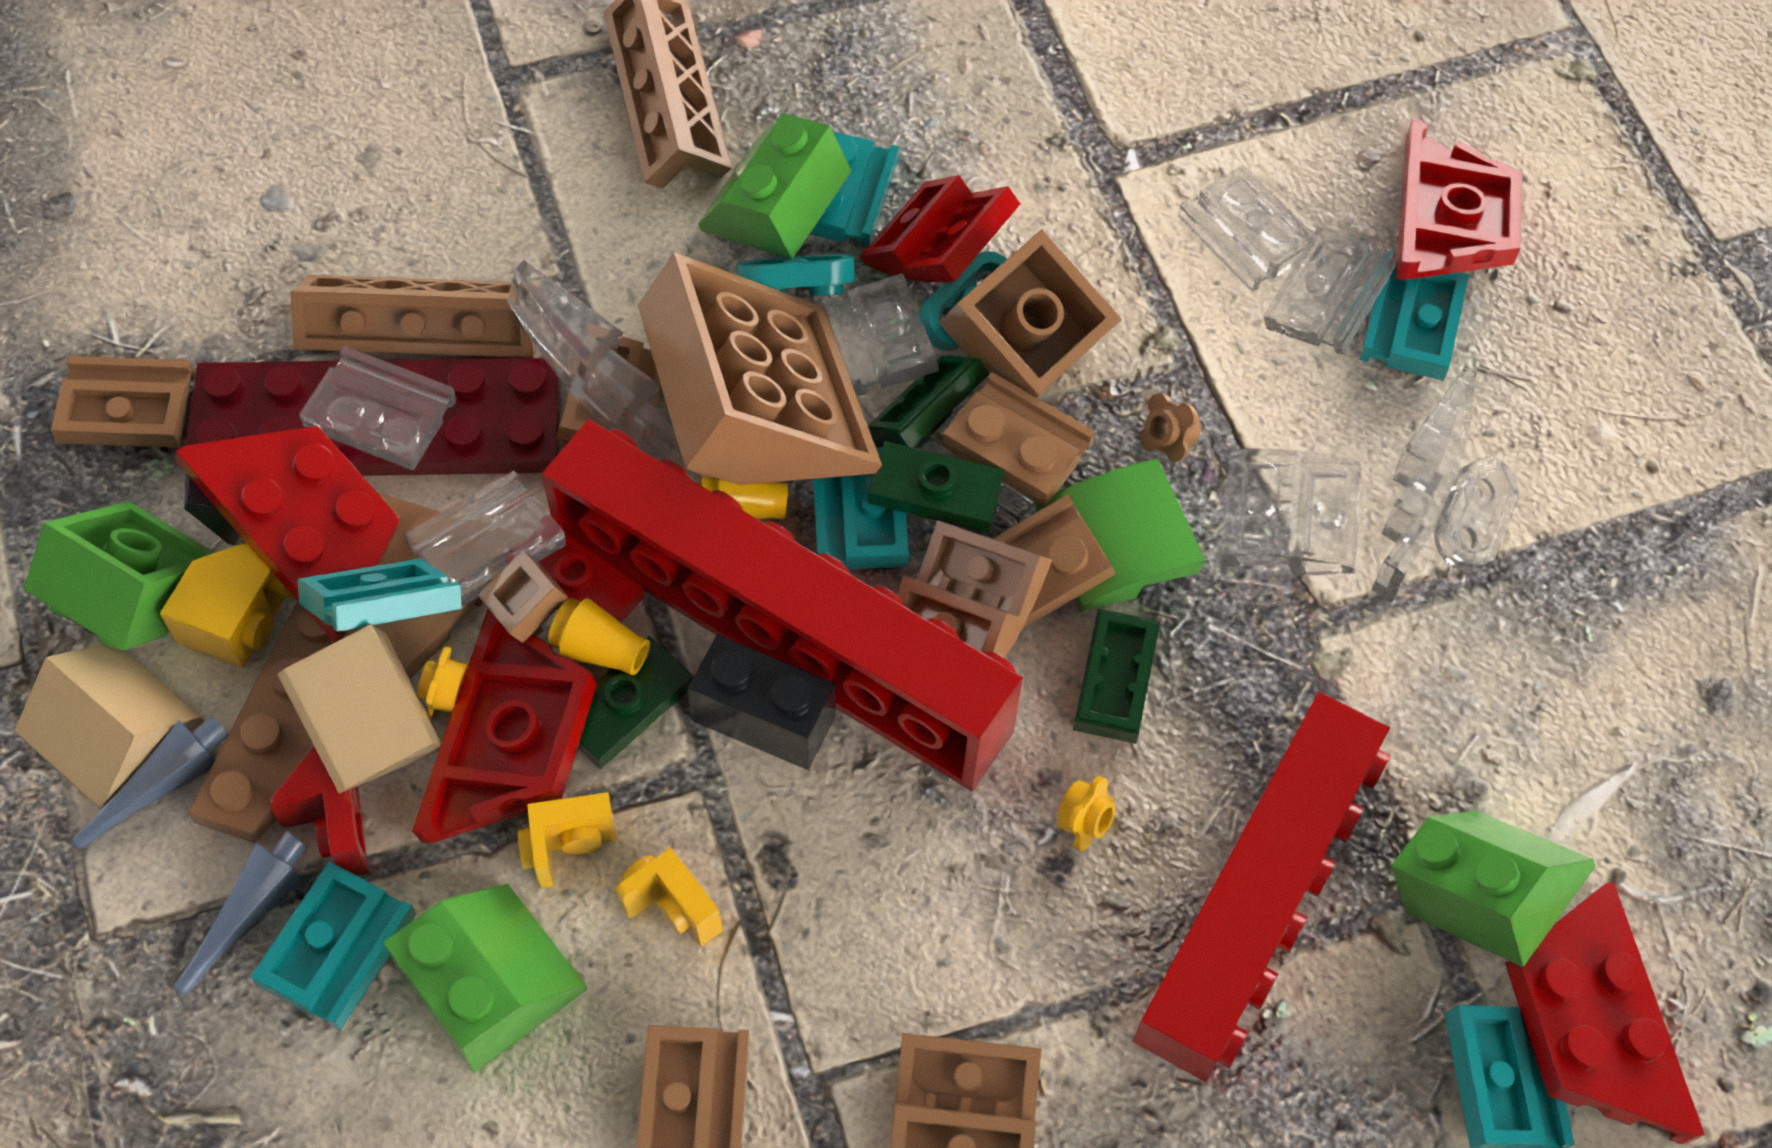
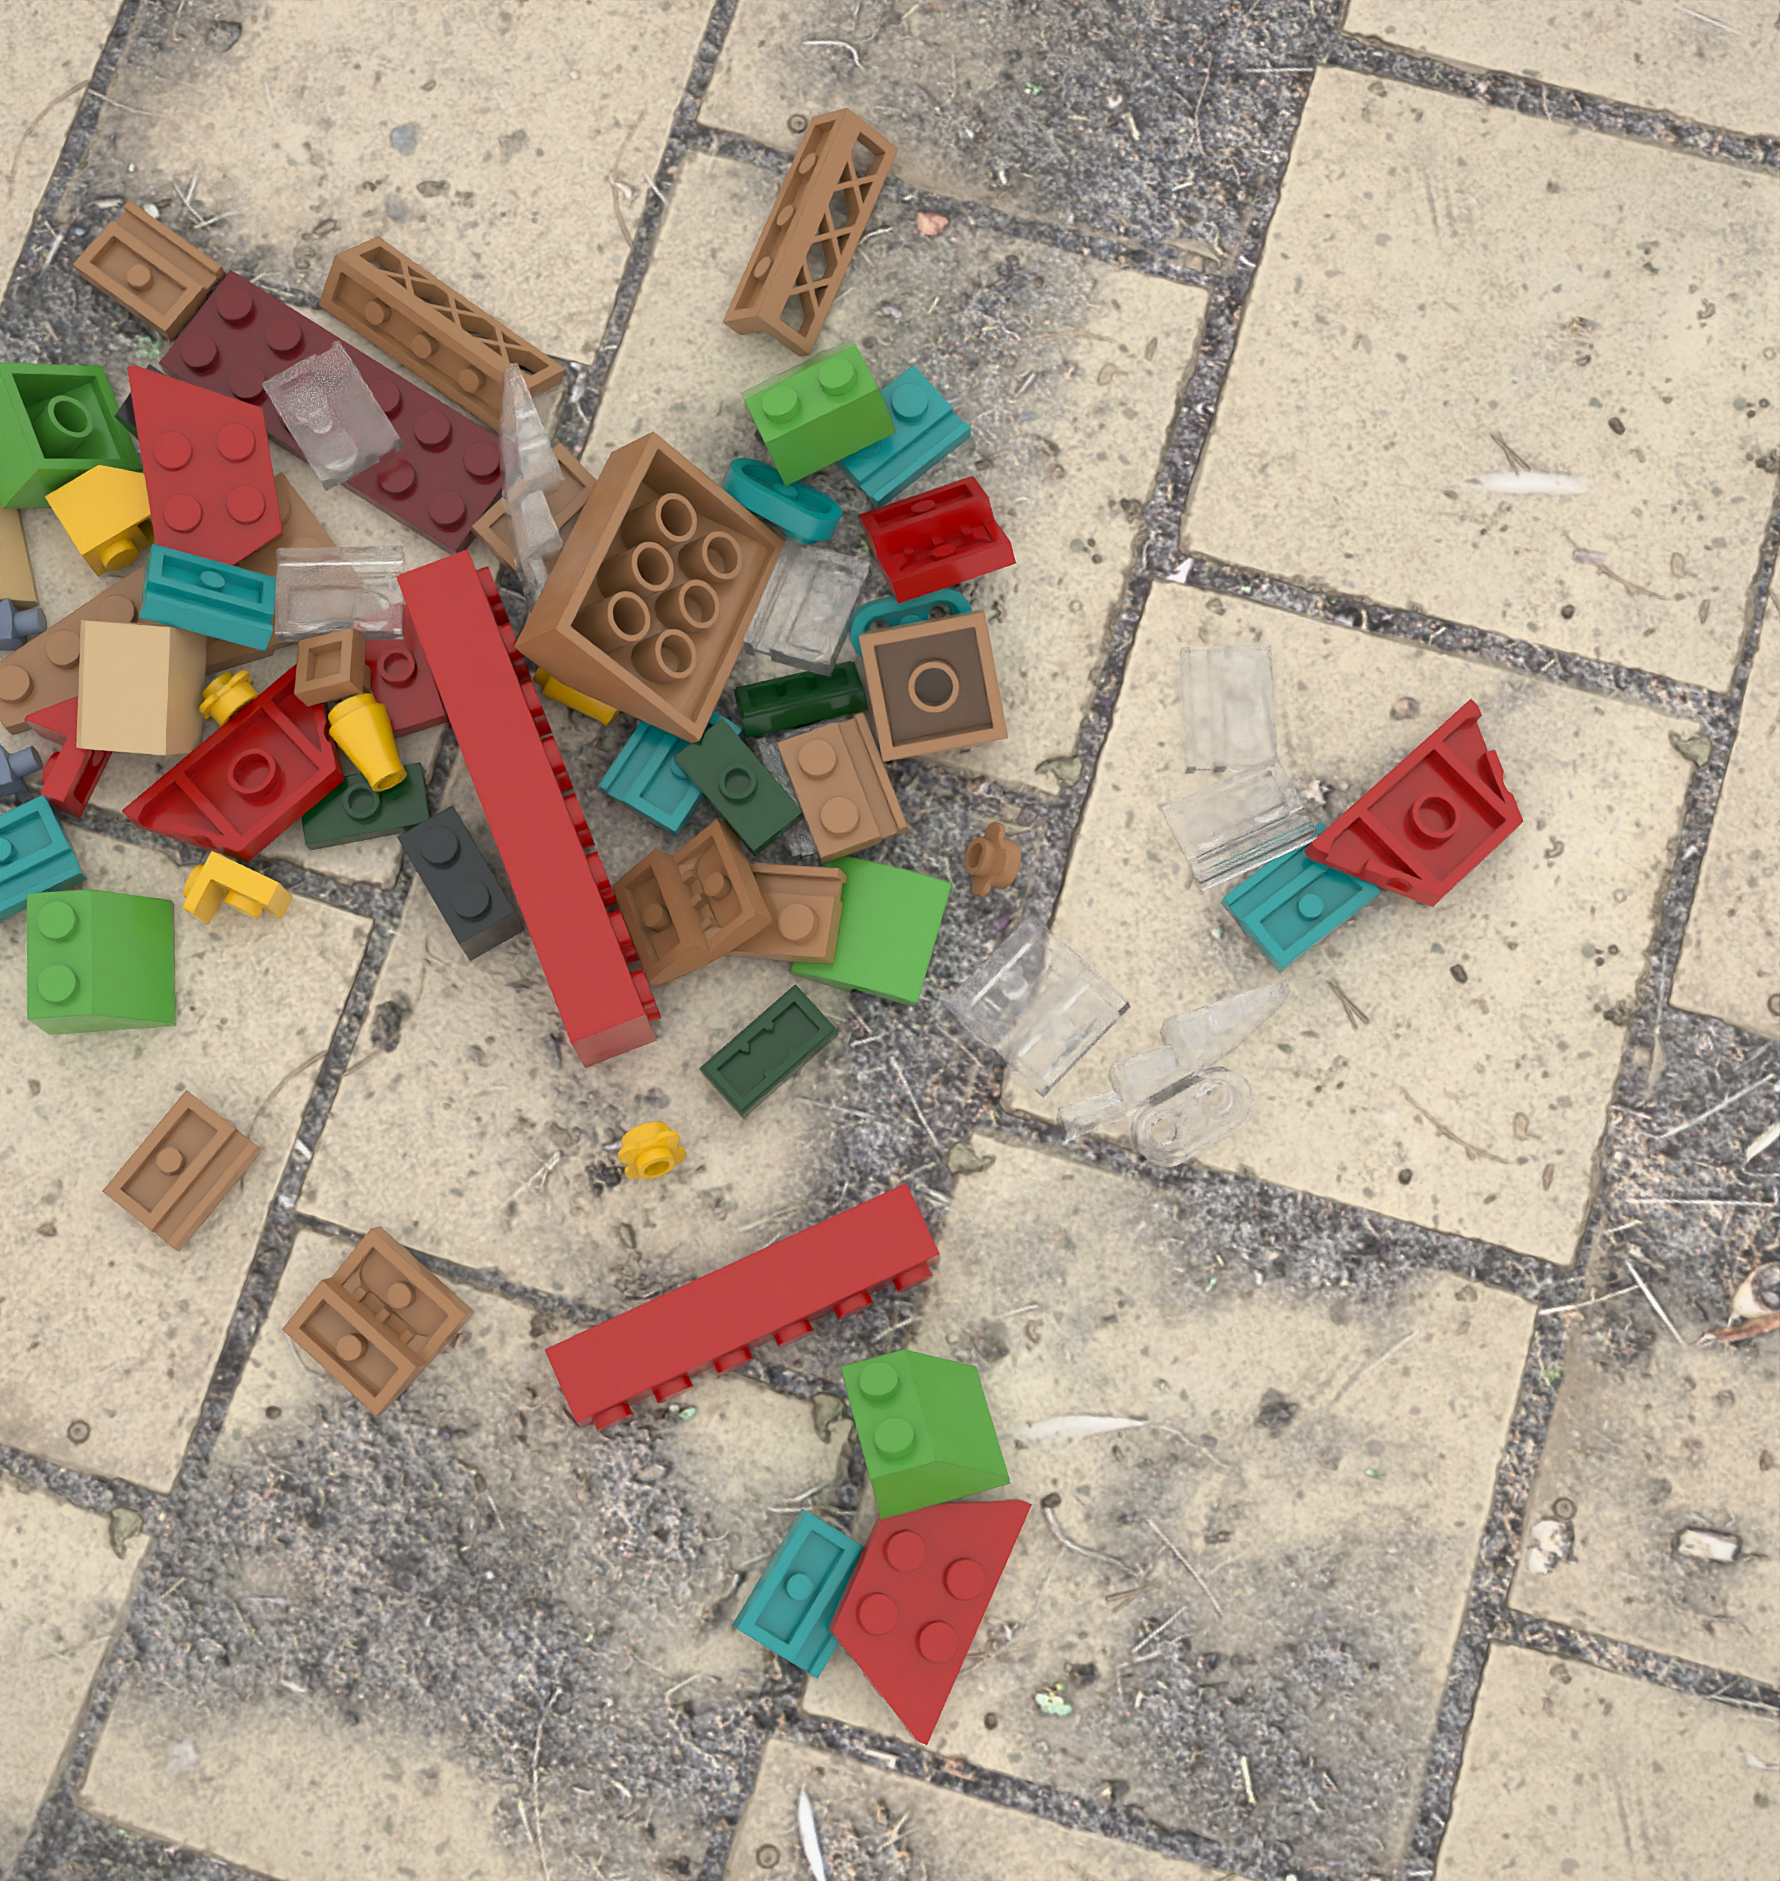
camera: 40 degrees right, 15 degrees up
yellow bracket [615,847,723,947] -> none

